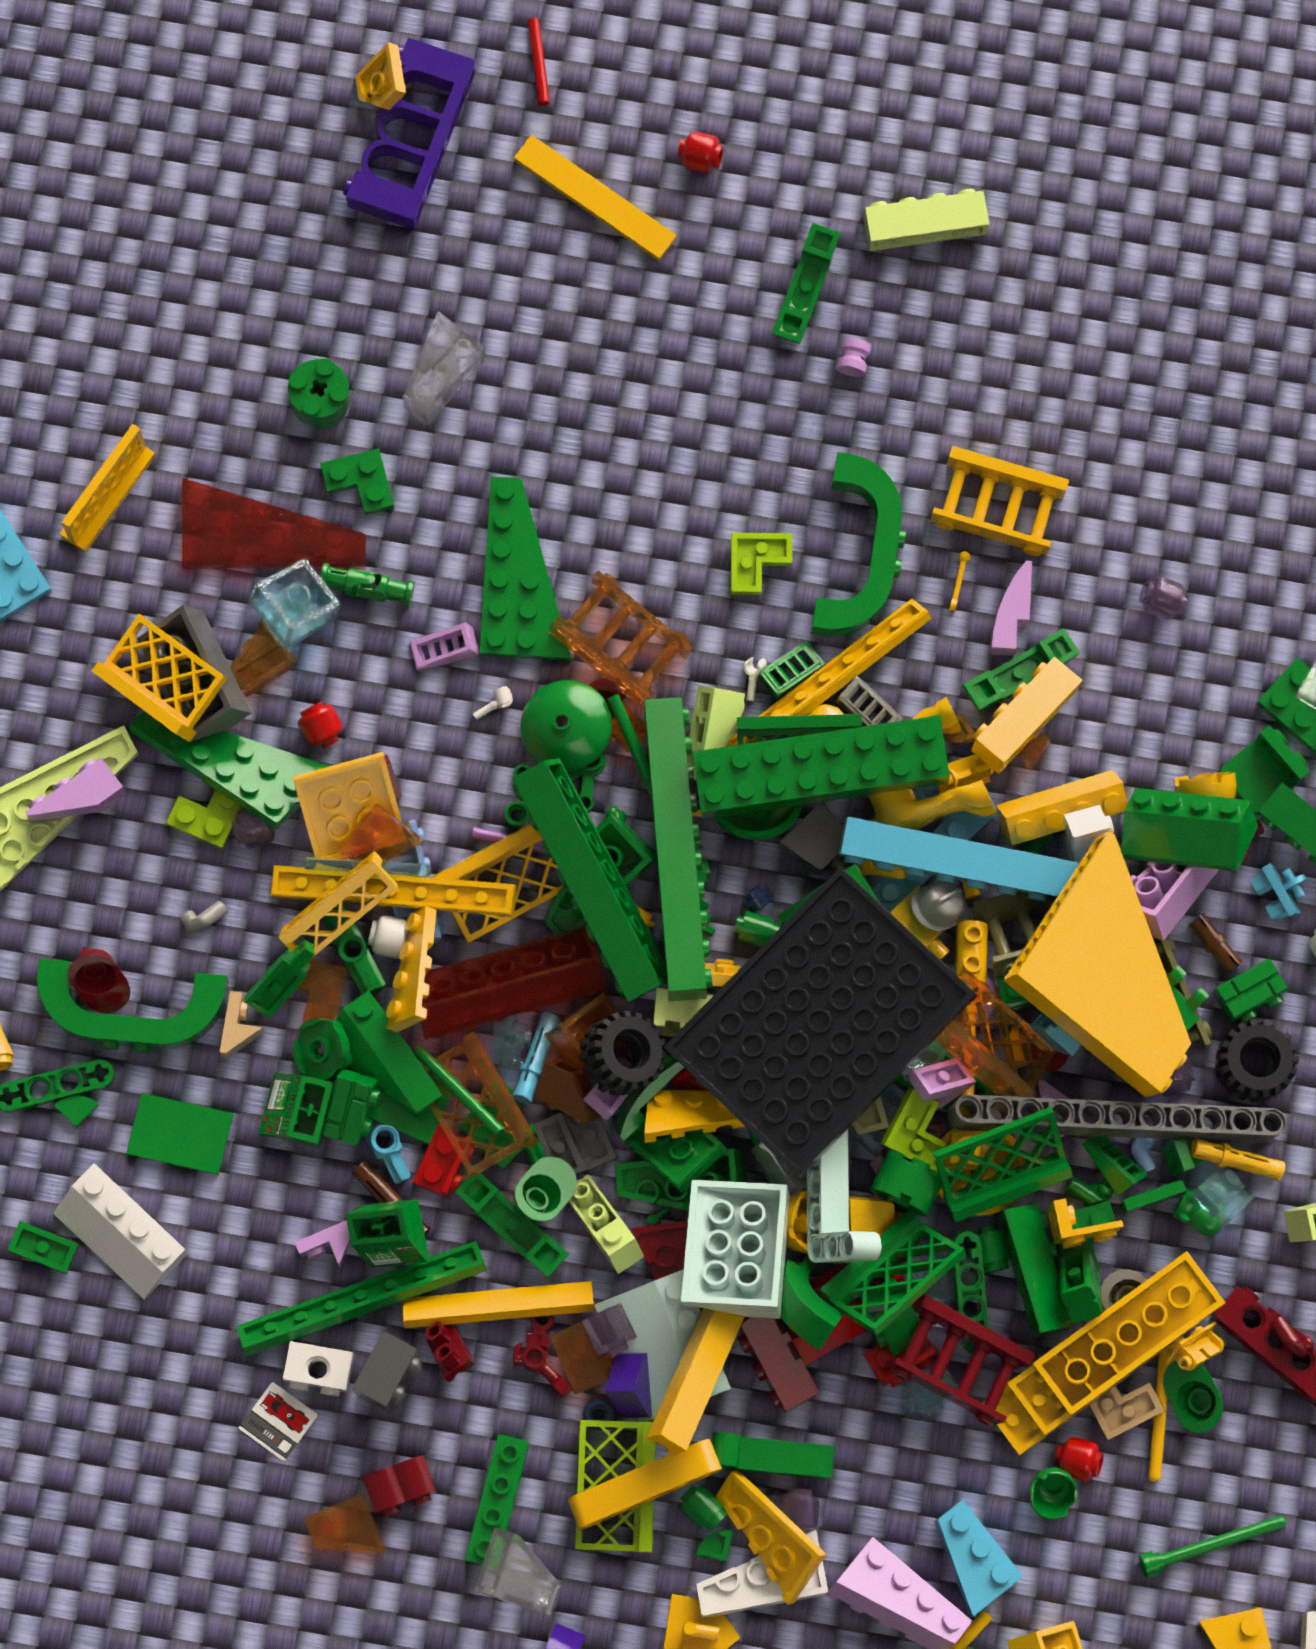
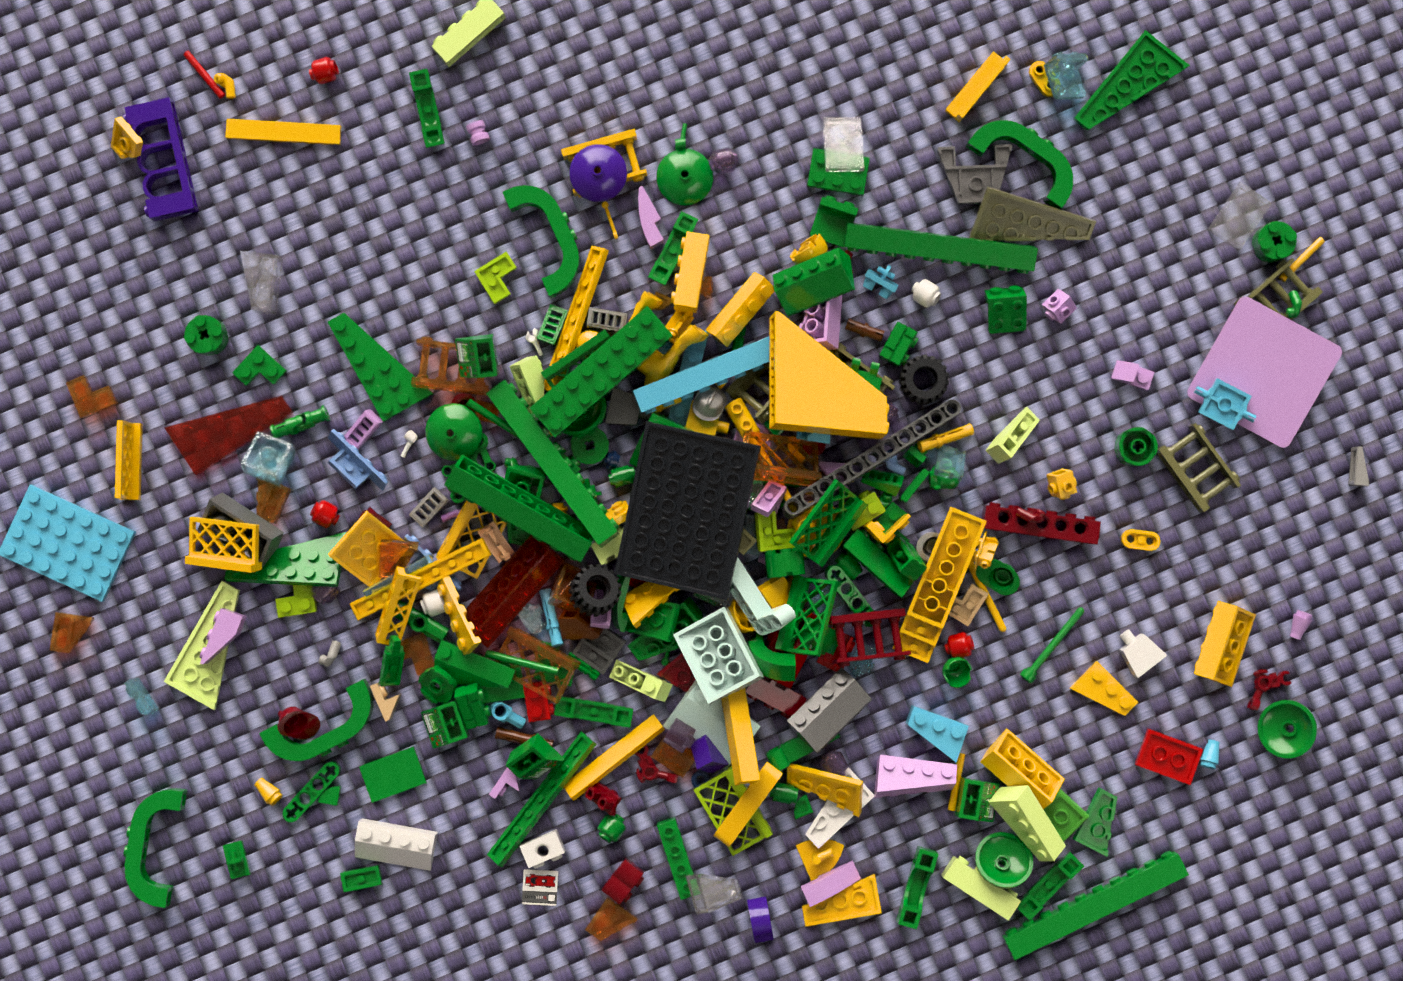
camera: 30 degrees left, 10 degrees up
dark grey brick [352,1331,423,1414] -> none
piece [515,1156,577,1222] -> none
white brick [1064,805,1114,863] -> none
none -> clear orange plate [66,375,118,418]
none -> yellow arm [214,73,236,99]
none -> medium blue bracket [328,429,388,490]
none -> light grey slope [409,487,450,528]
none -> green slope [455,334,499,378]
none -> light nougat hinge [478,521,515,563]
none -> dark purple dish [569,144,627,202]
none -> green plate [571,428,609,465]
none -> green head [597,814,626,843]
none -> green dish [656,149,713,206]
none -> green hand [675,123,687,150]
none -> dark grey slope [787,667,872,754]
none -> lime bracket [844,490,886,531]

